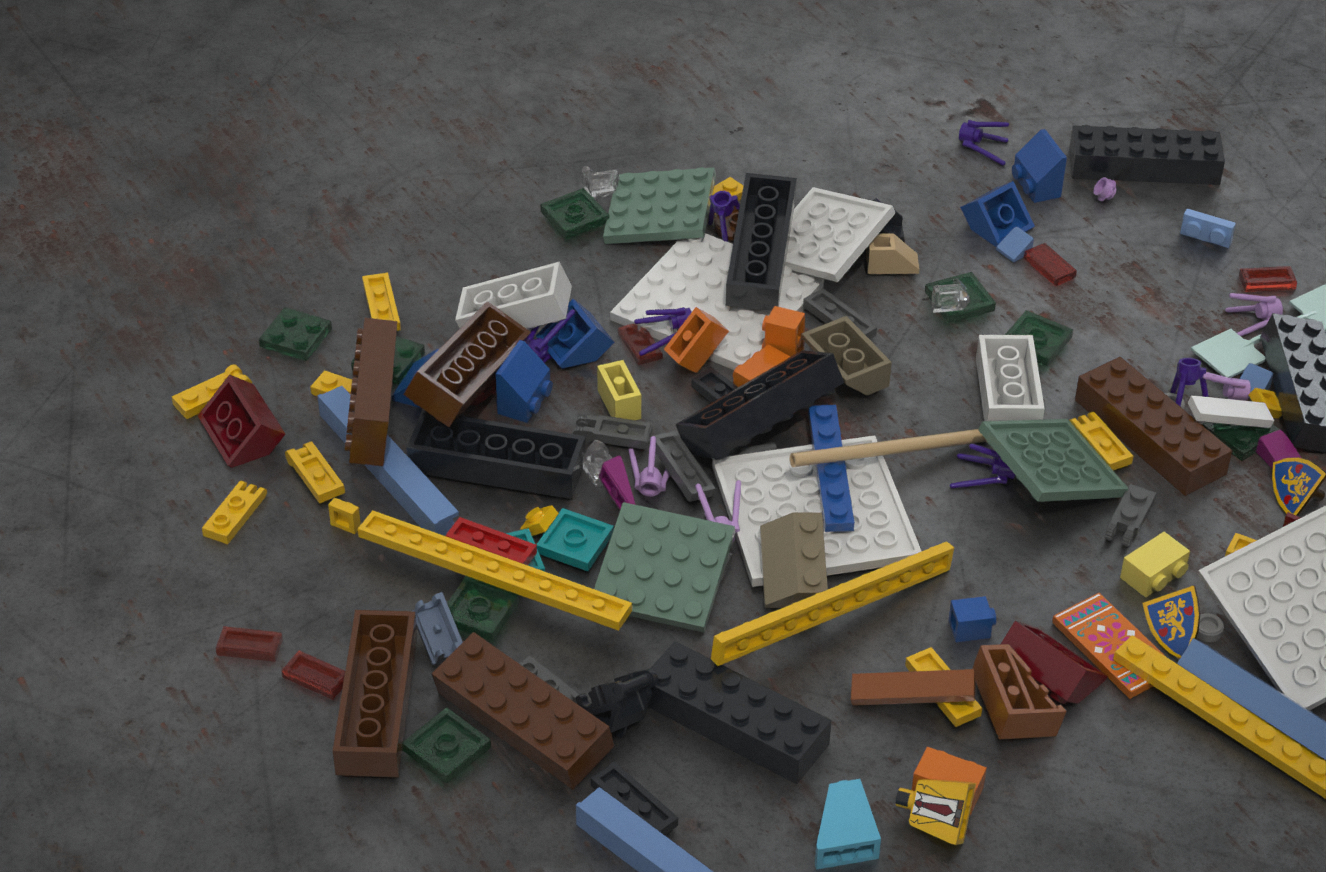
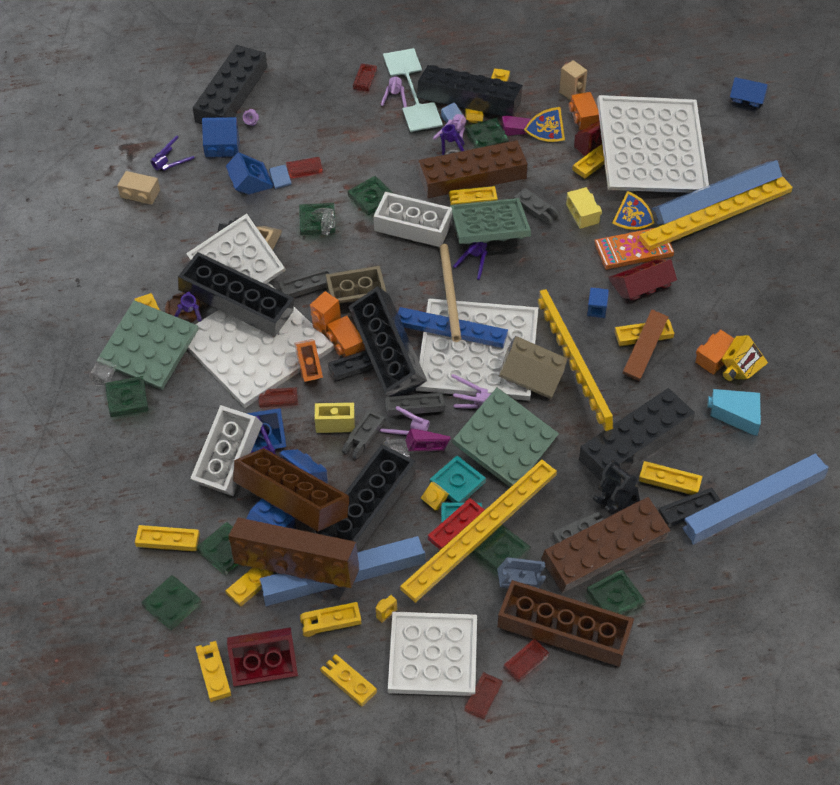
camera: 70 degrees left, 10 degrees up
dark purple plant [634,307,692,356] -> none
dark orange wedge [972,644,1067,739] -> none
light blue plate [1180,209,1236,248] -> none
white tile [1188,395,1274,428] -> none
none -> tan brick [117,171,160,205]
none -> white plate [388,612,477,696]
none -> yellow plate [639,461,703,495]

